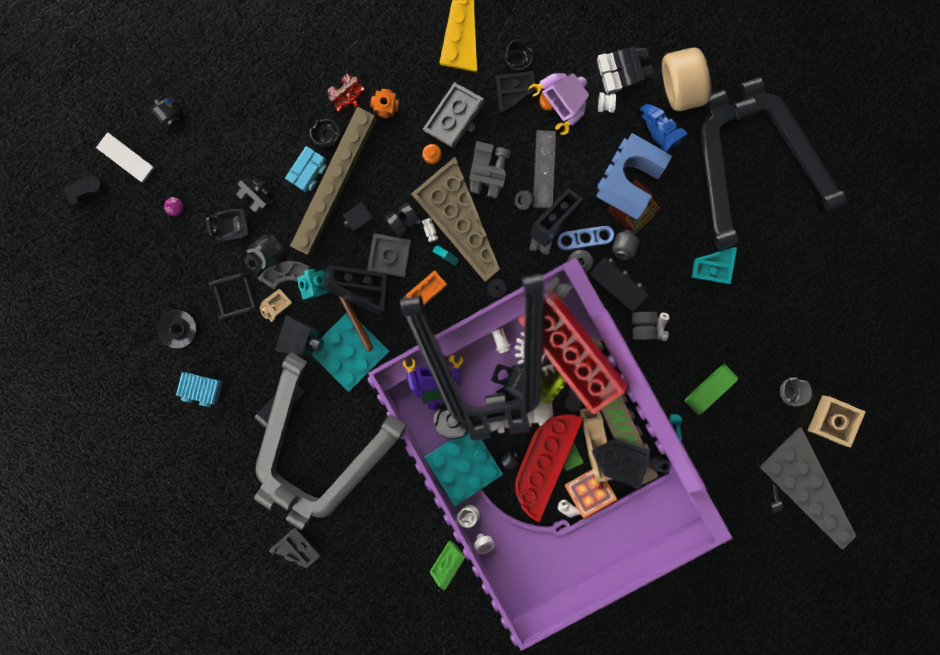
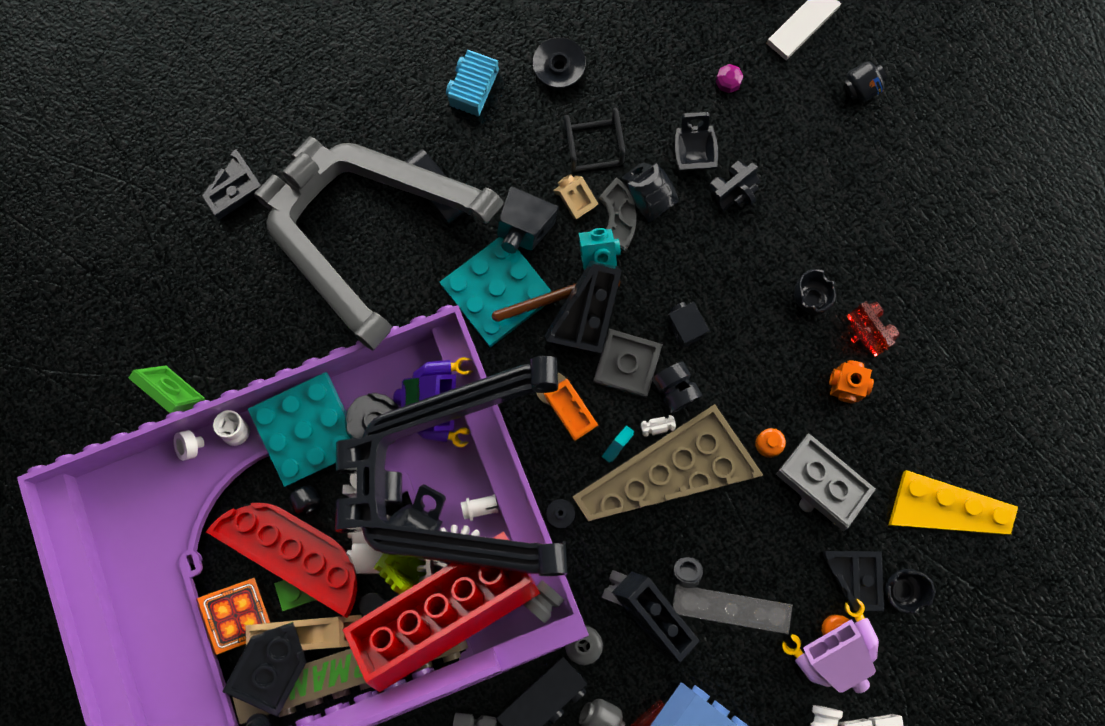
camera: 100 degrees right, 10 degrees down
medium azure brick [285,146,327,193] -> none
dark tan brick [290,107,376,256] -> none
dark grey hips [469,142,511,199] -> none
light blue beam [557,226,614,251] -> none
white arm [558,500,581,517] -> none

